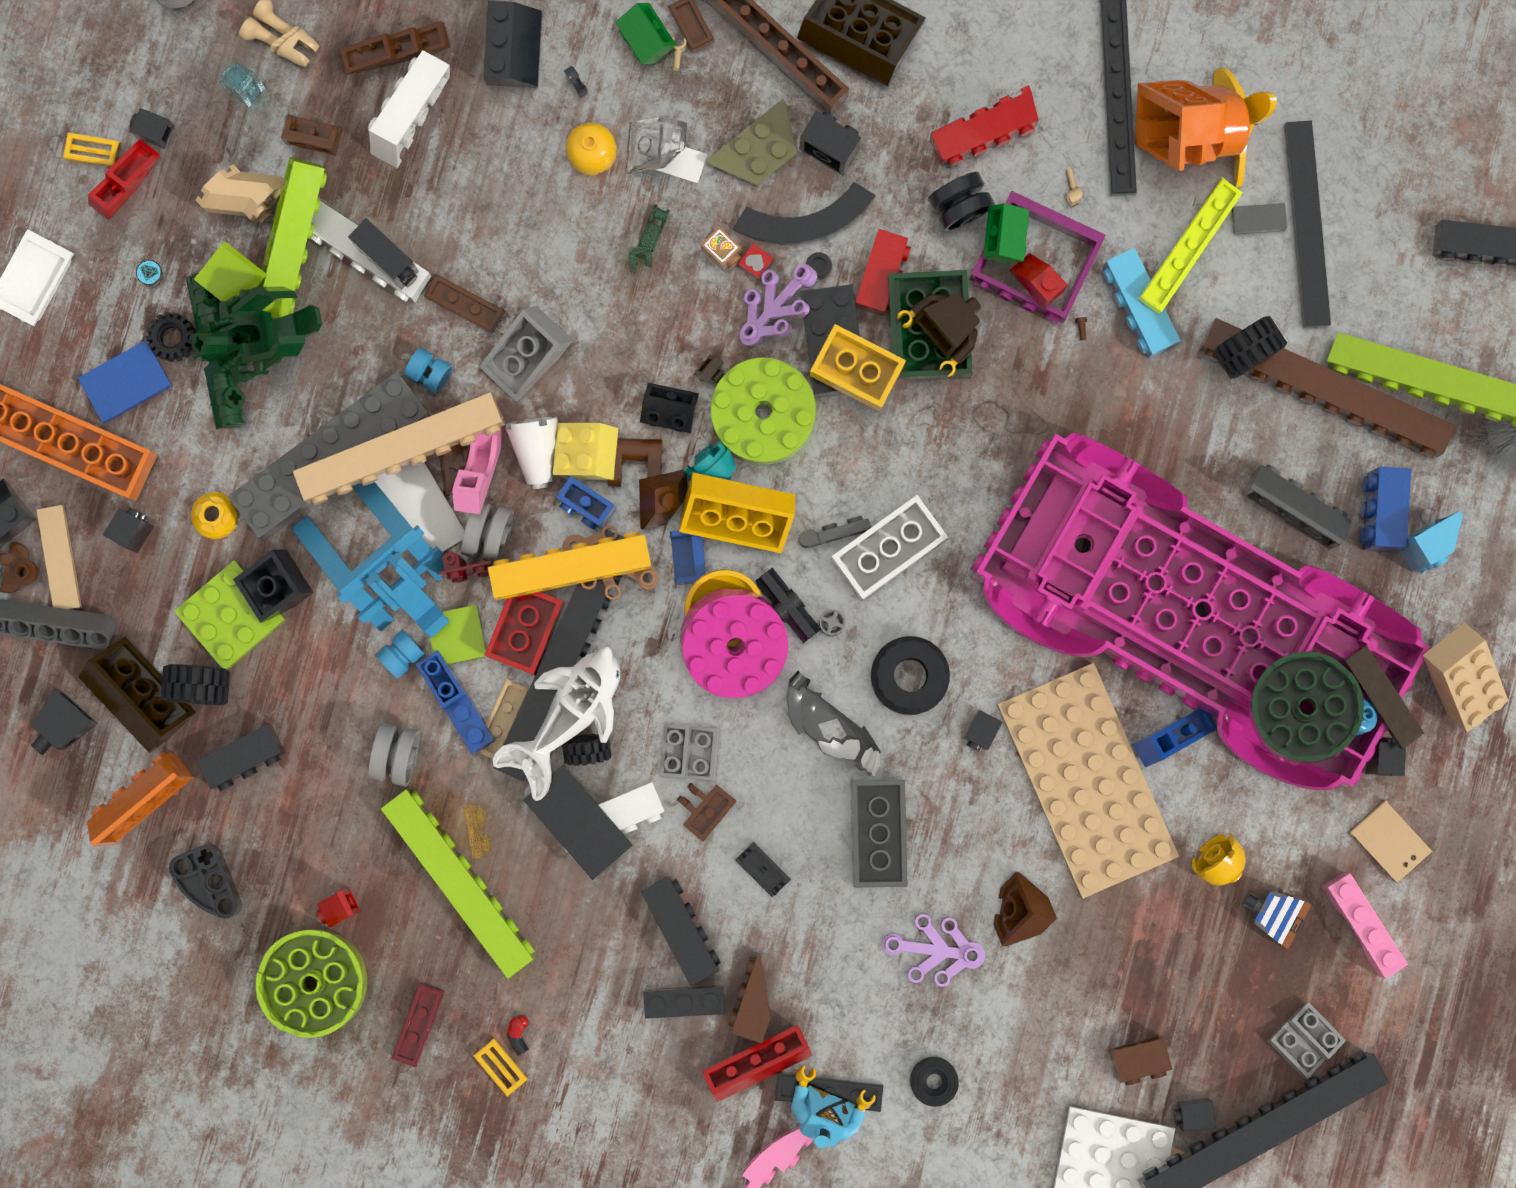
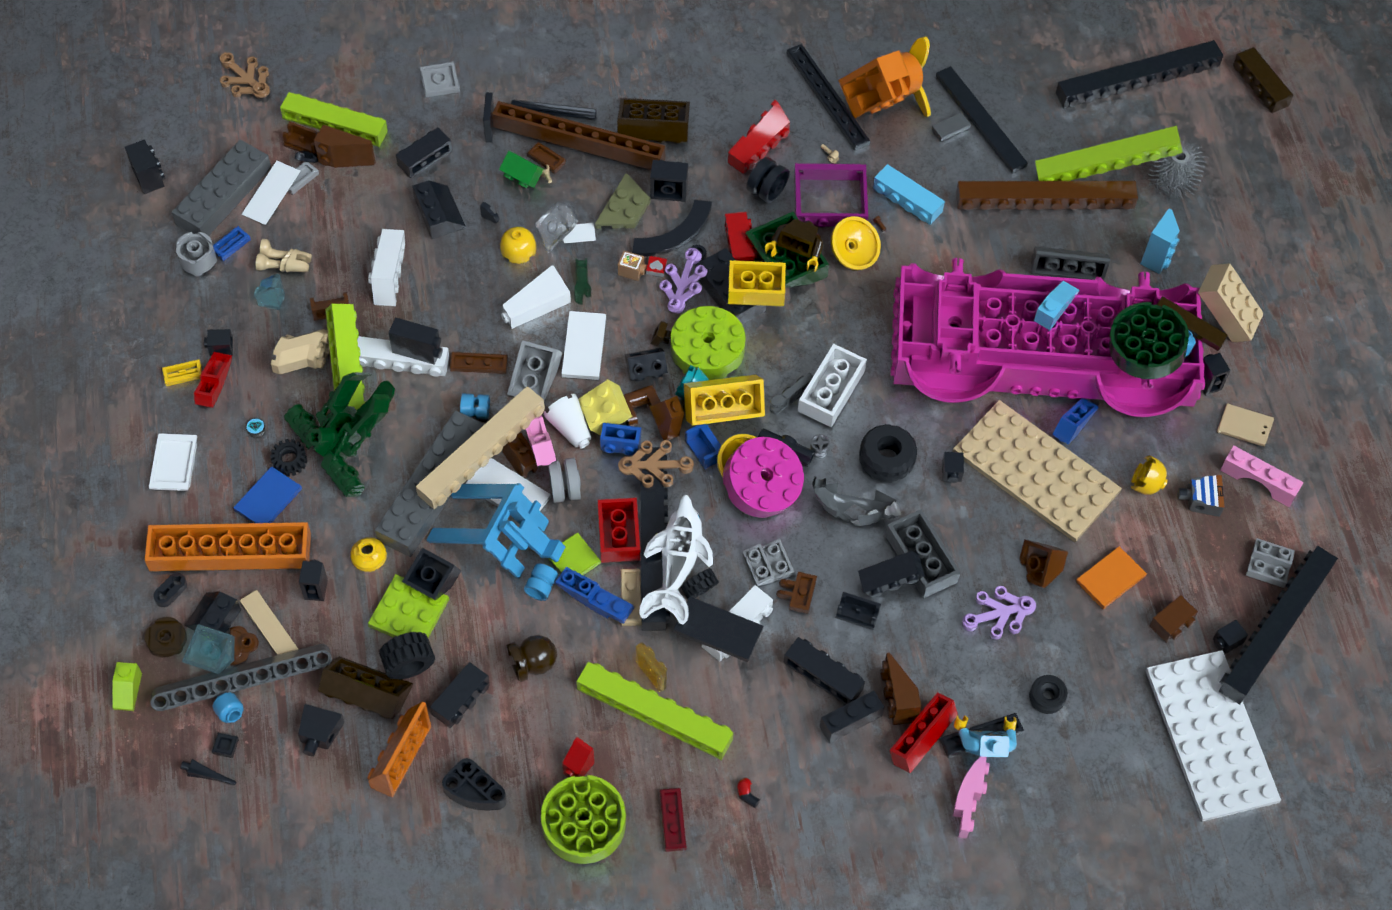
camera: 30 degrees left, 25 degrees down
lime tile [194,241,267,301] -> none
reddish brown slope [340,21,450,75] -> none
light grey wheel [368,723,420,787] -> none
dark red hinge [439,551,494,583] -> none
yellow tile [474,1038,528,1097] -> none
yellow brick [488,532,652,601] -> none
green brick [983,203,1029,264] -> none
red slope [1009,253,1068,309] -> none
neon yellow tile [1138,177,1243,314] -> none
black tyre [1213,316,1287,379] -> none
blue brick [1360,466,1411,553] -> none
none -> white slope [501,266,571,329]
none -> dark brown tile [506,635,557,682]
none -> white tile [562,311,606,380]
none -> yellow dish [831,216,881,270]
none -> black brick [858,551,925,597]
none -> medium azure slope [1034,281,1079,330]
none -> orange tile [1076,546,1147,610]

